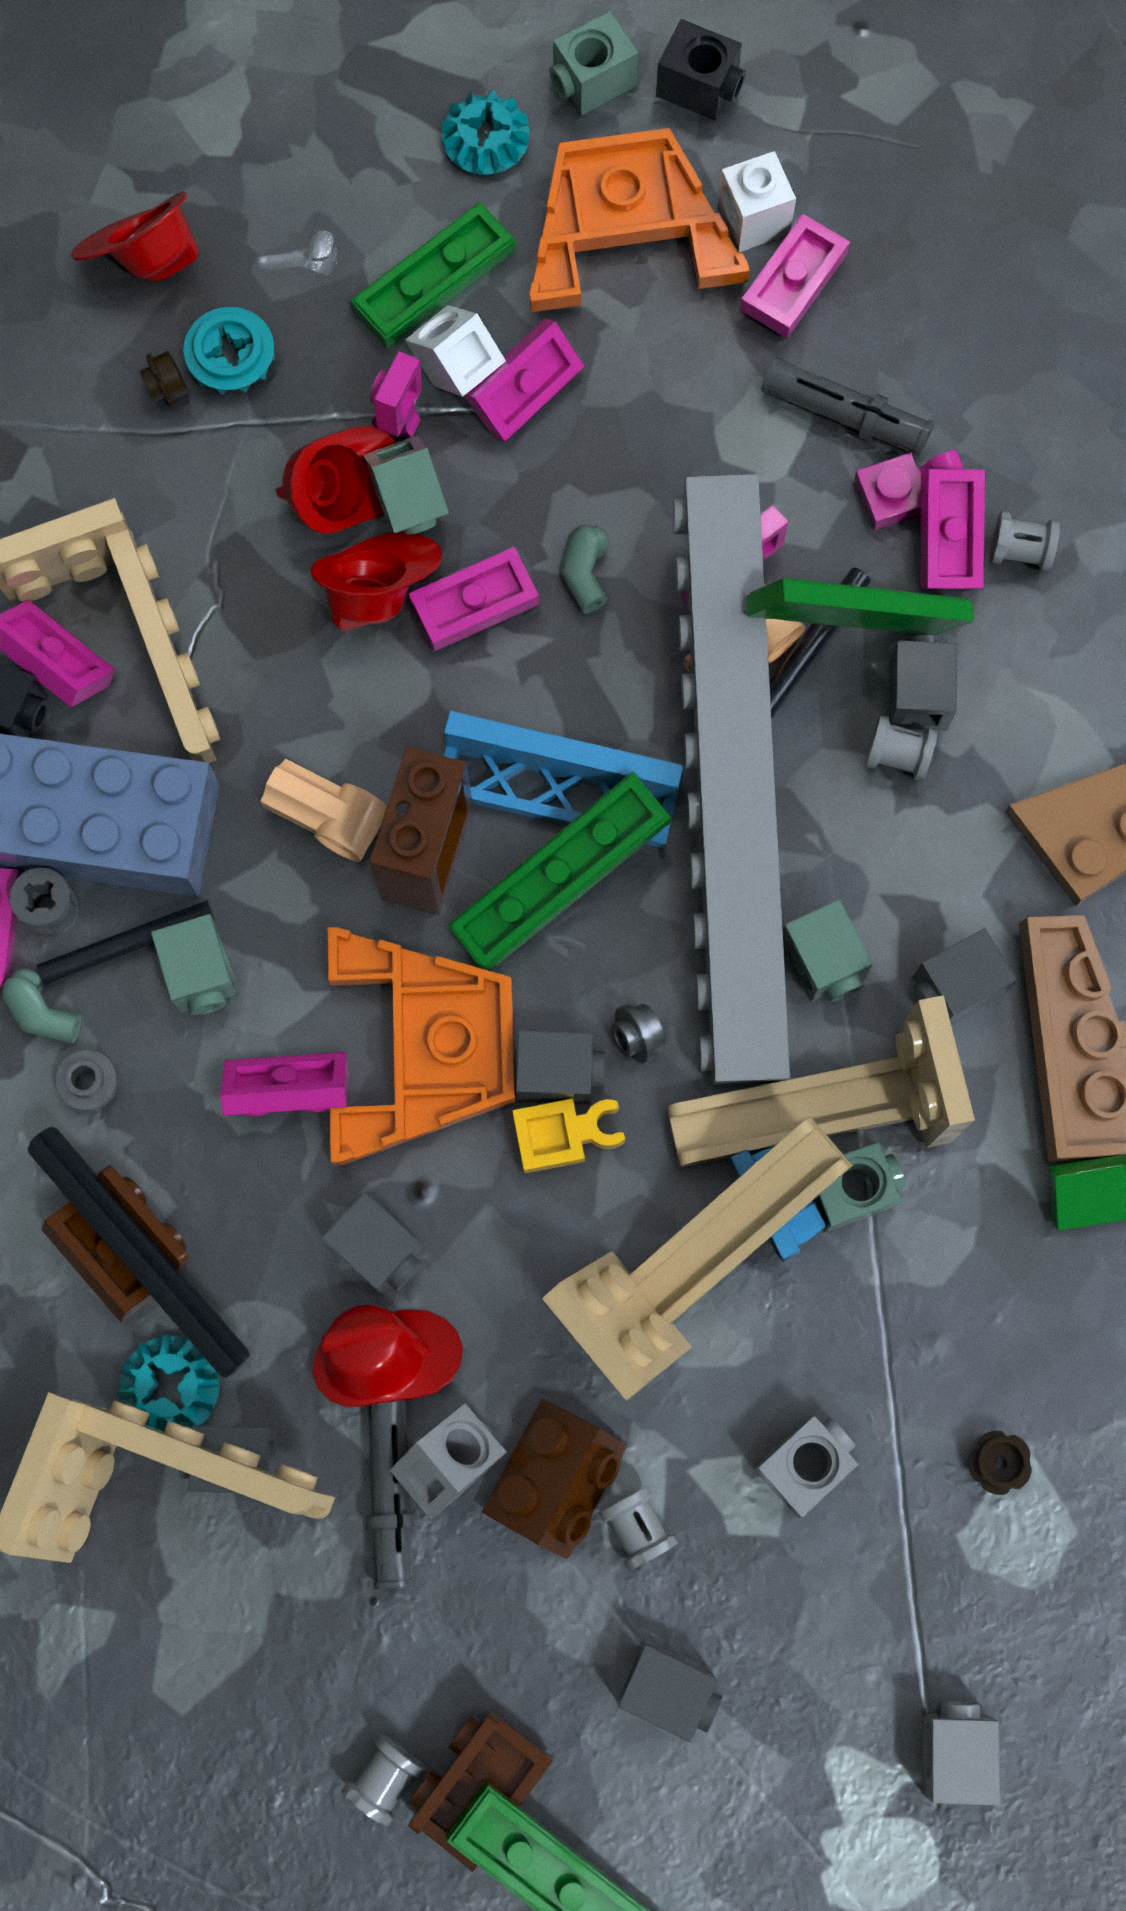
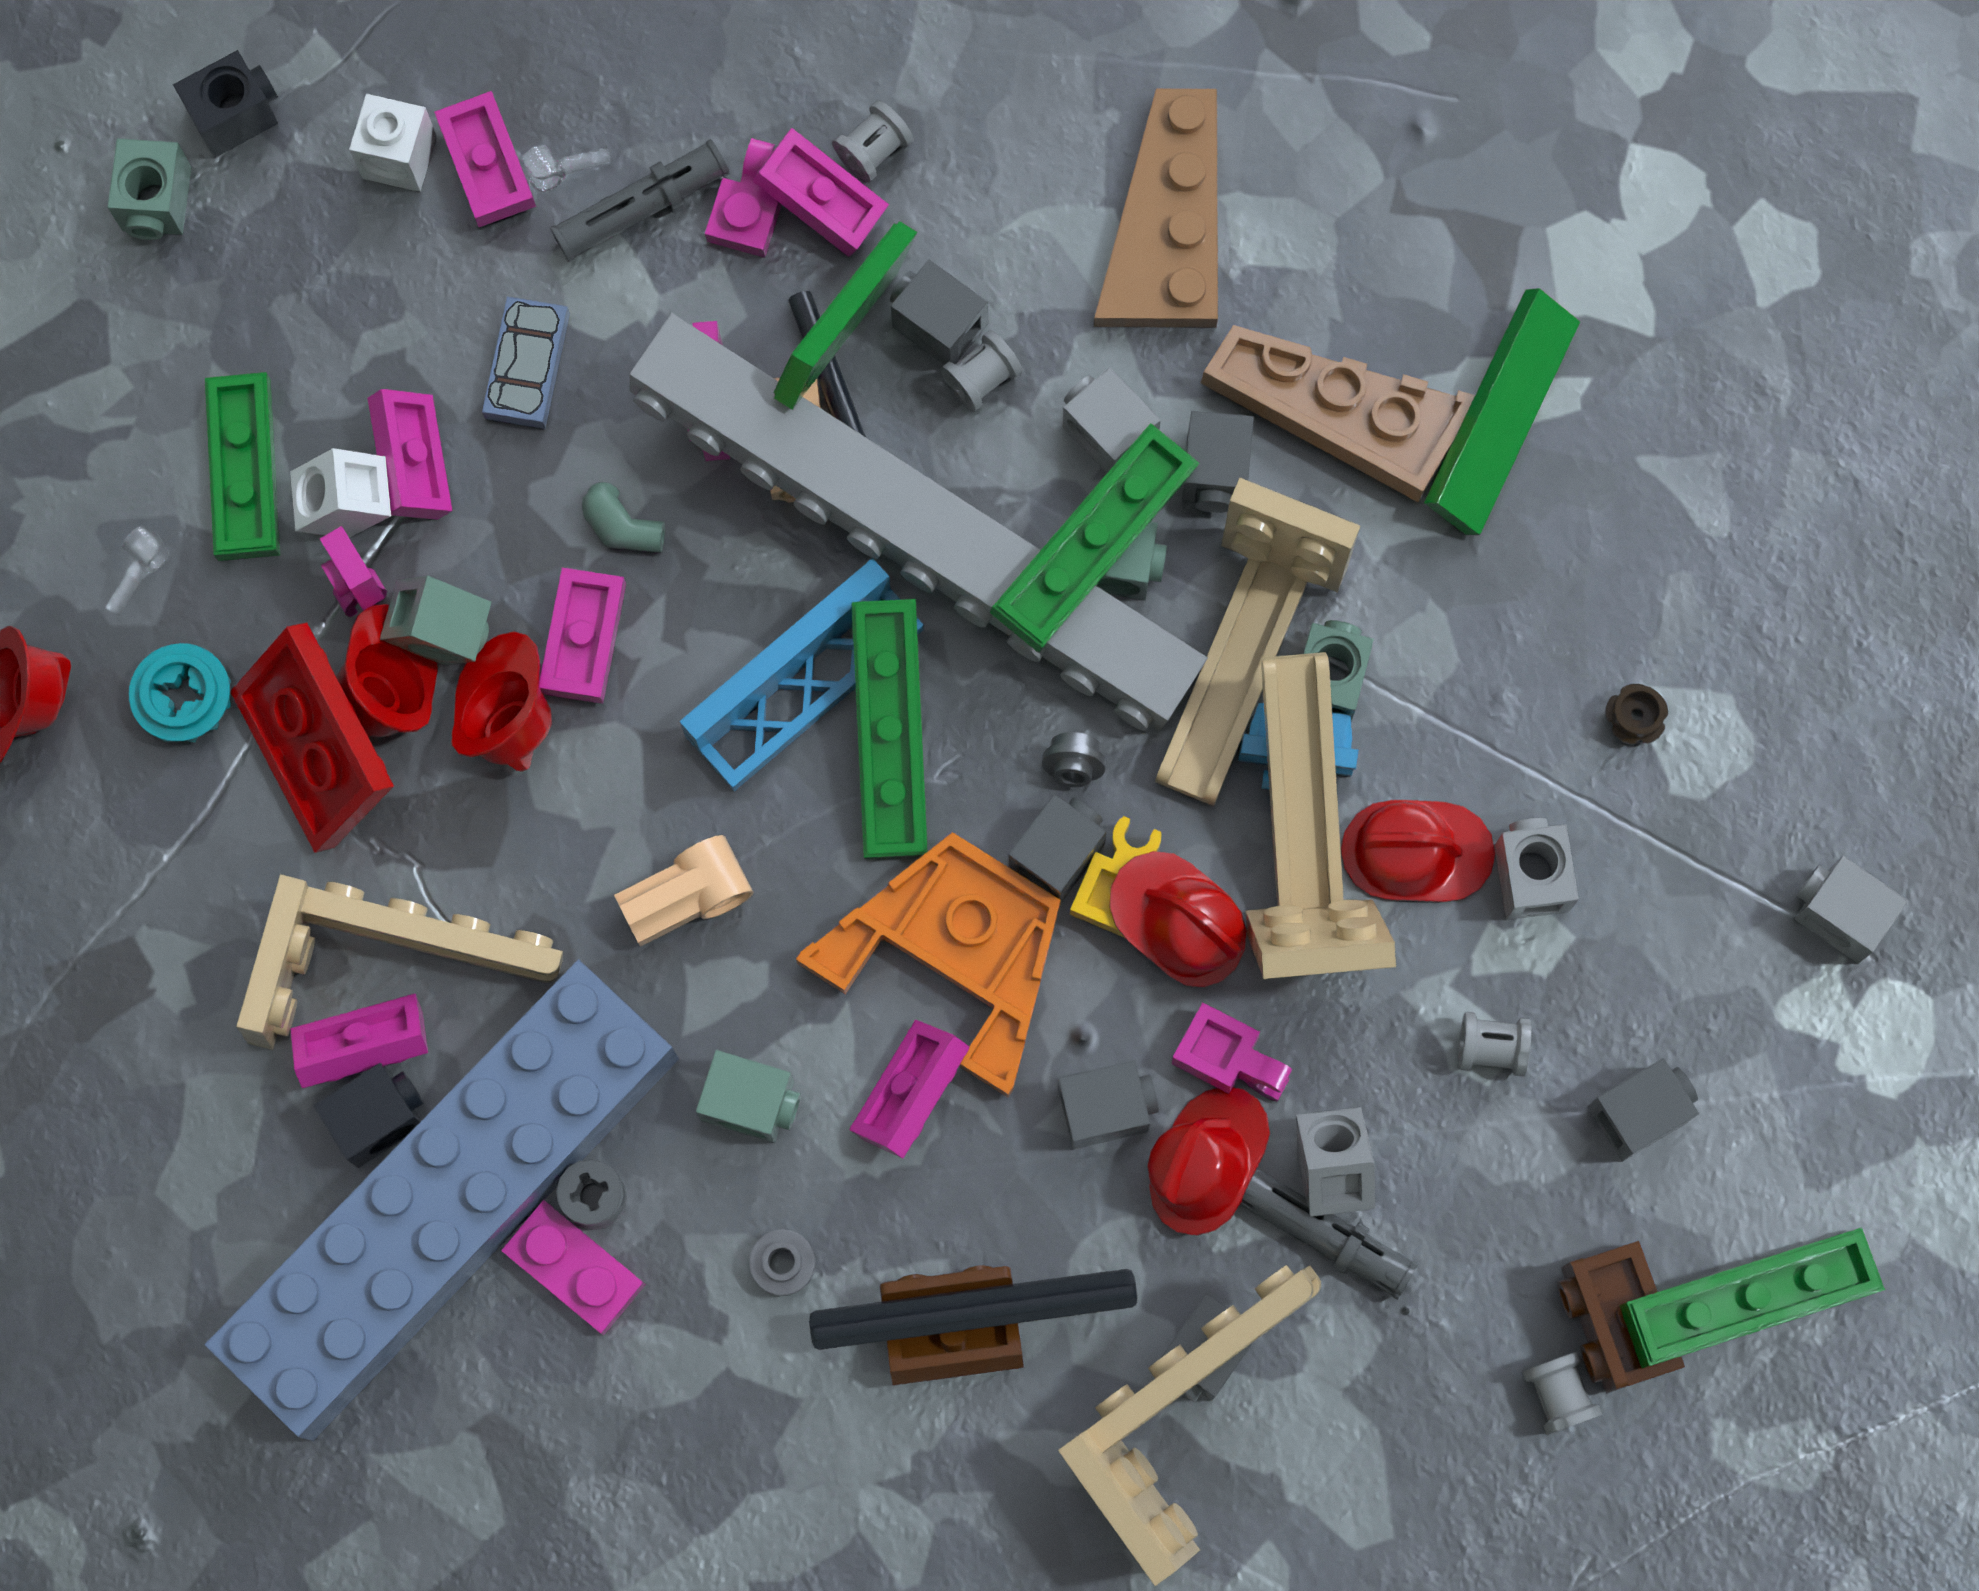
camera: 55 degrees left, 0 degrees up
sand green arm [2,968,82,1044] -> none
black bar [37,900,216,987] -> none
teal gear [117,1335,220,1431] -> none
dark brown plate [140,351,189,407] -> none
reddish brown window [370,746,473,916] -> none
teal gear [441,89,530,175] -> none
reddish brown bracket [482,1398,626,1559] -> none
orange wing [530,128,750,312] -> none
none -> red plate [230,622,394,853]
none -> tile [482,297,570,429]
none -> clear hand [522,145,611,193]
none -> green tile [989,423,1199,653]
none -> light grey brick [1063,367,1161,473]
none -> red piece [1109,851,1247,987]
none -> dark pink plate [1172,1002,1292,1102]
none -> red piece [1341,800,1495,902]

